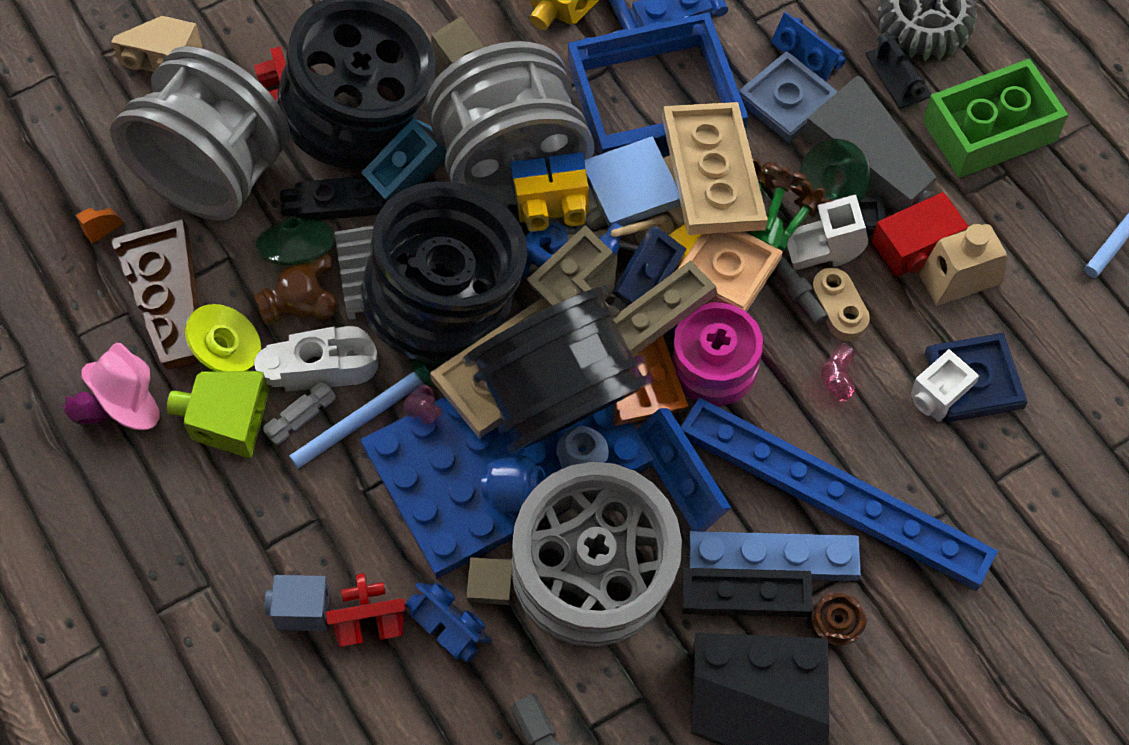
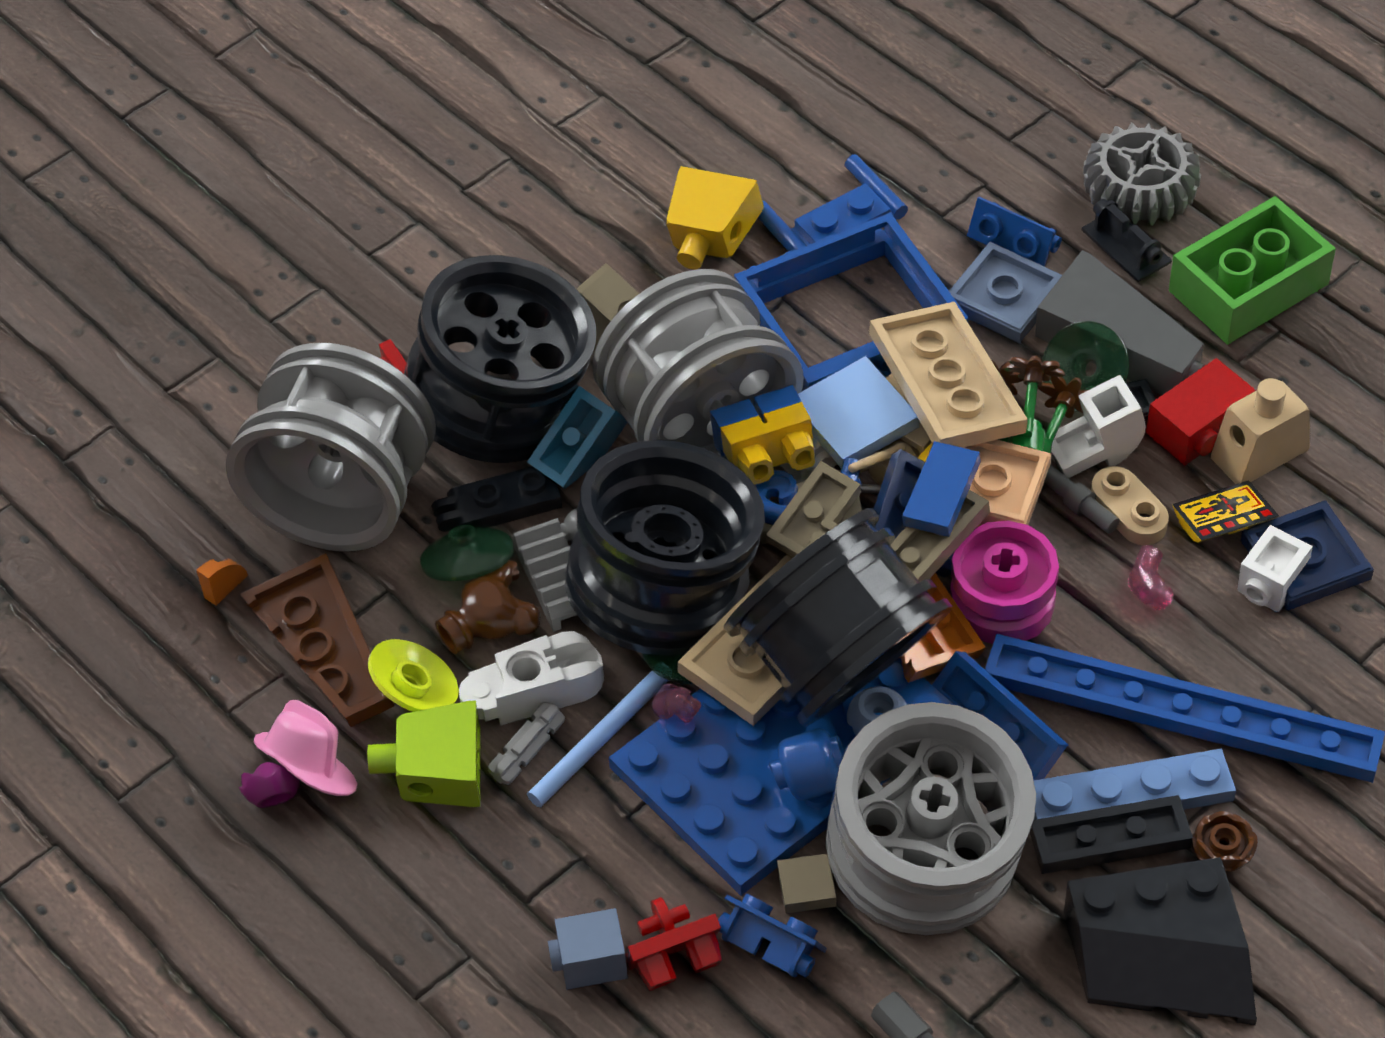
camera: 10 degrees left, 10 degrees down
tan slope [111,16,203,72] -> none
none -> blue tile [902,441,981,537]
none -> piece [1172,480,1279,543]

